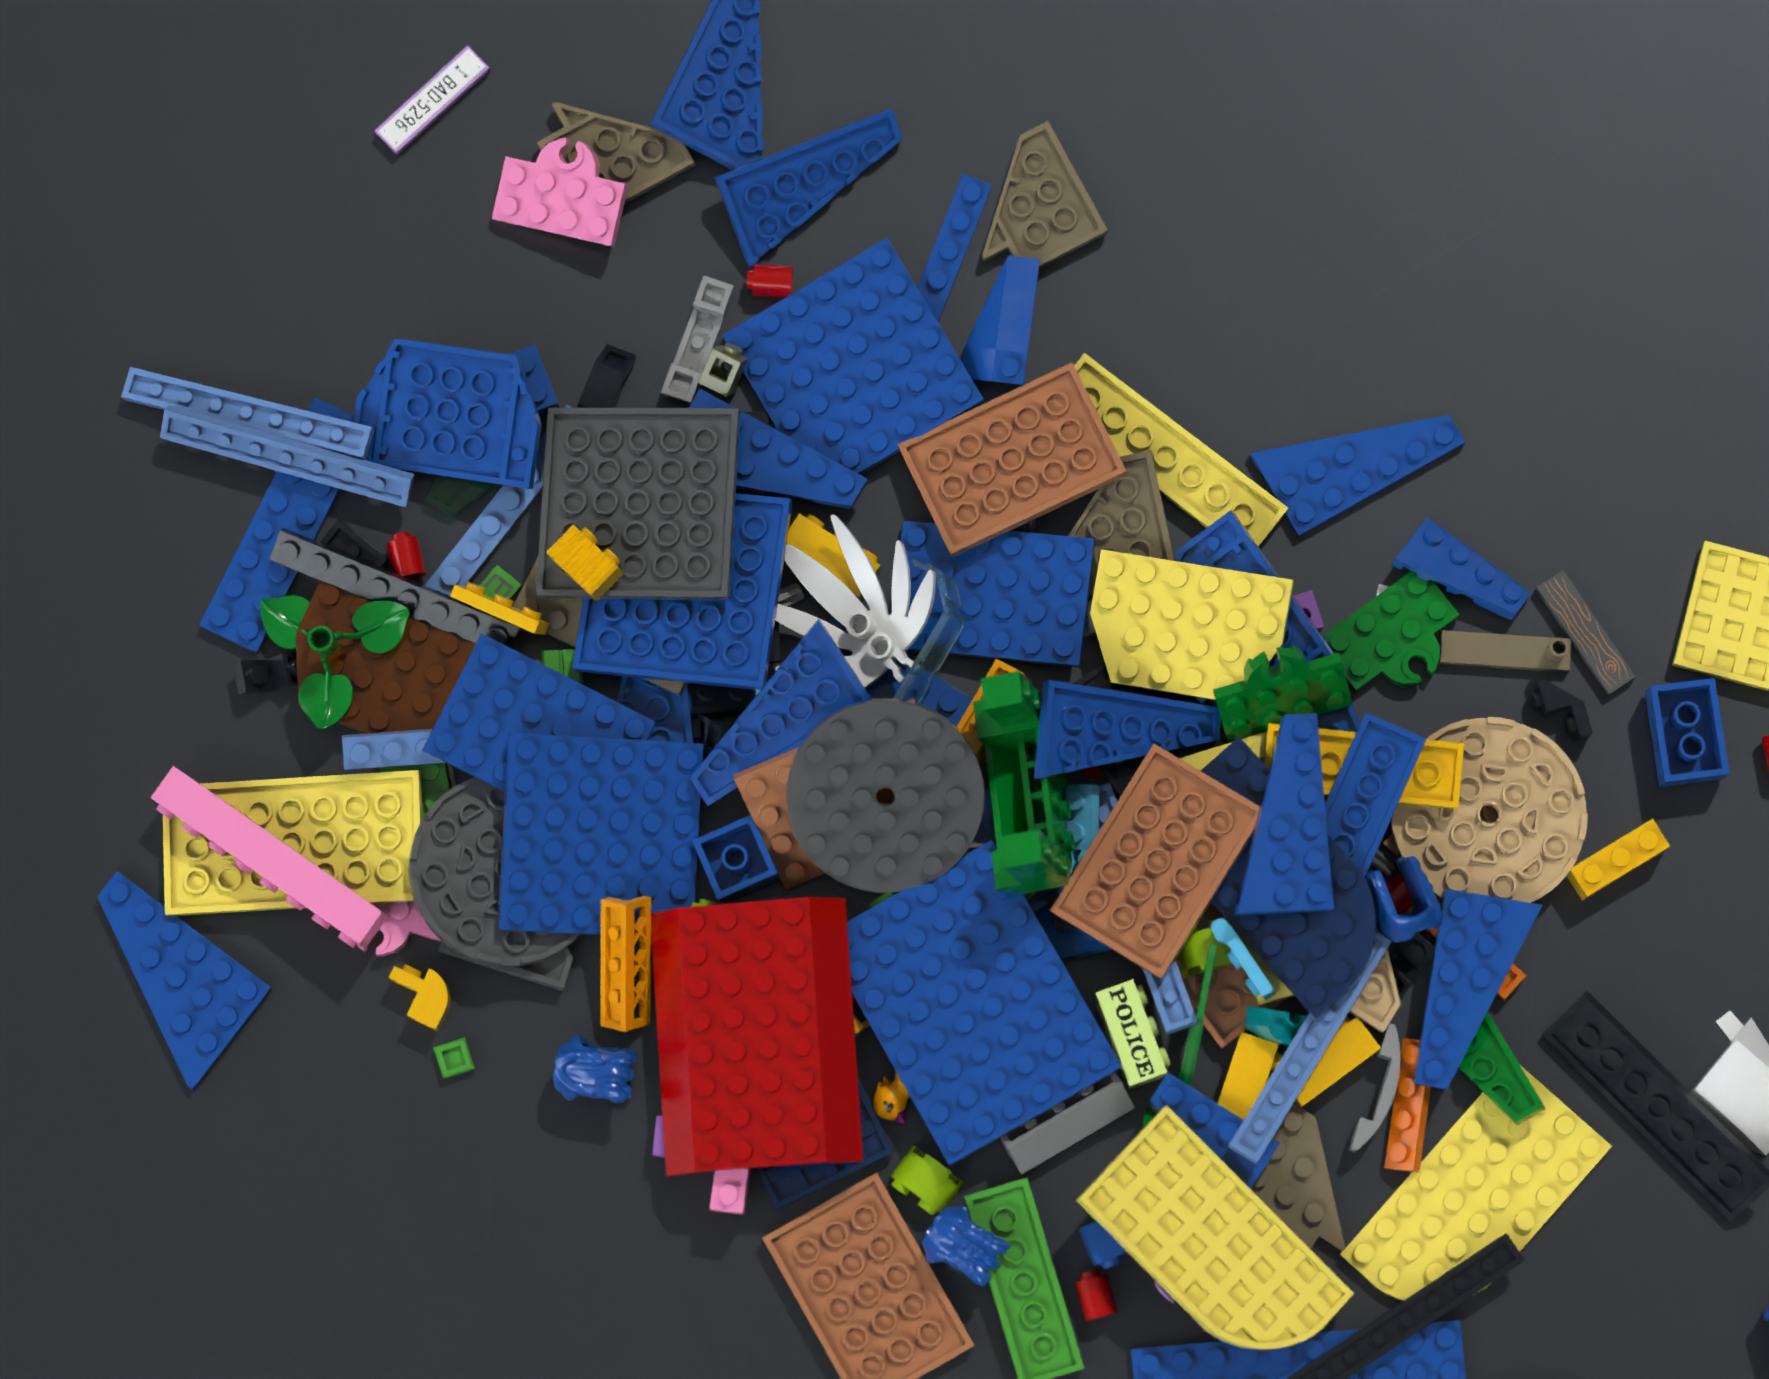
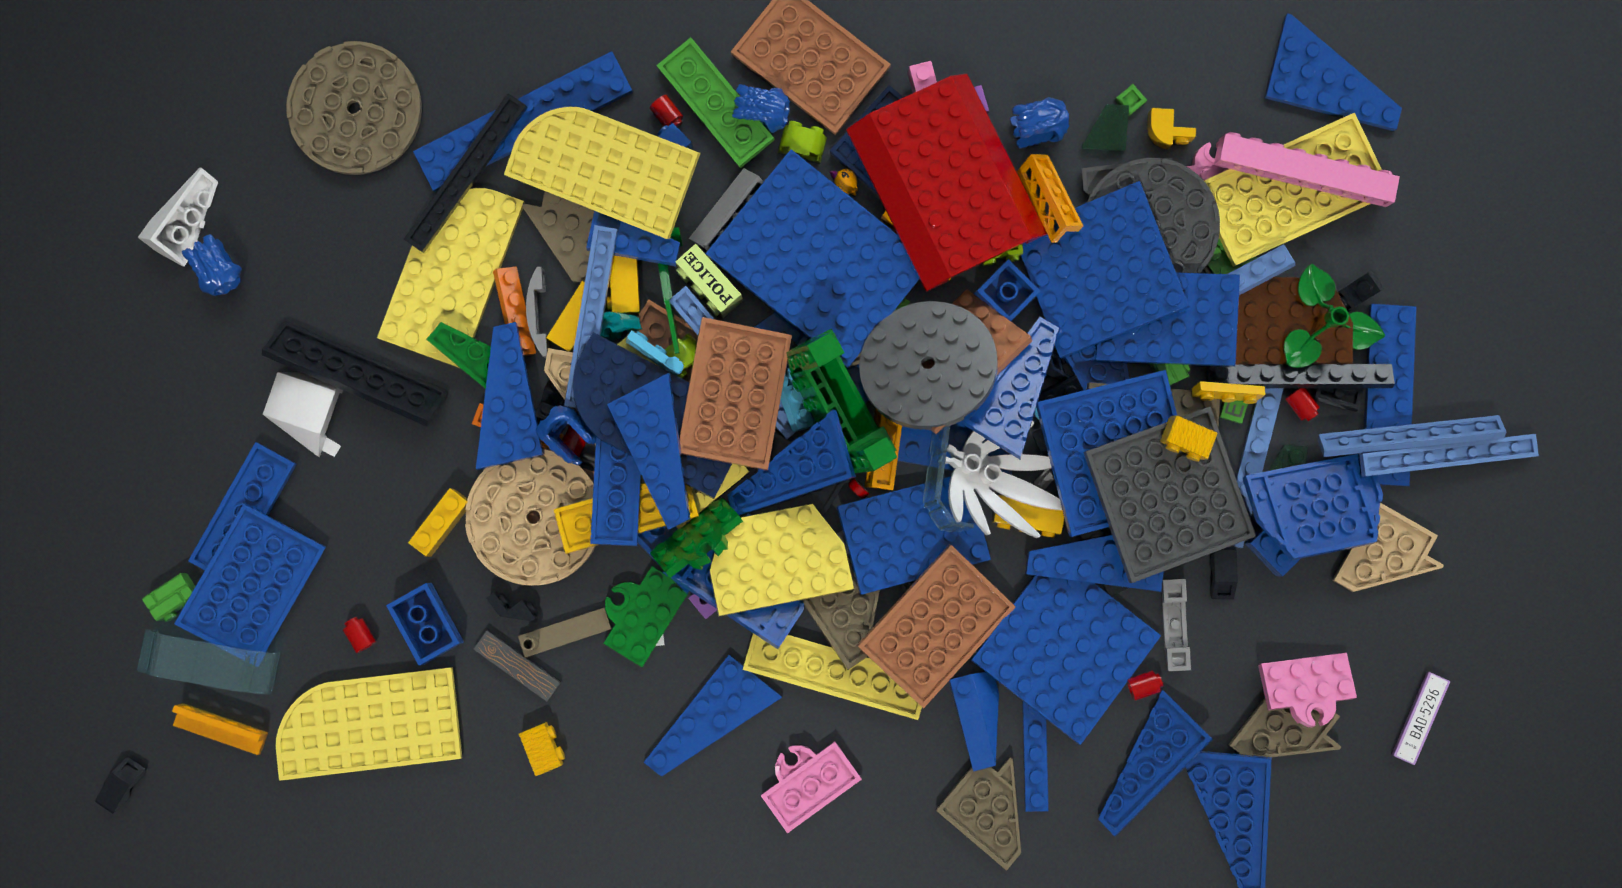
camera: 160 degrees right, 5 degrees up
olive brick [698,343,749,397] -> none
blue wing [1391,517,1532,620] -> none
none -> yellow brick [519,722,565,776]
none -> bright pink plate [761,741,862,833]
none -> red tile [848,478,870,499]
none -> clear green wing [1082,104,1129,151]
none -> tan wing [1332,503,1444,592]

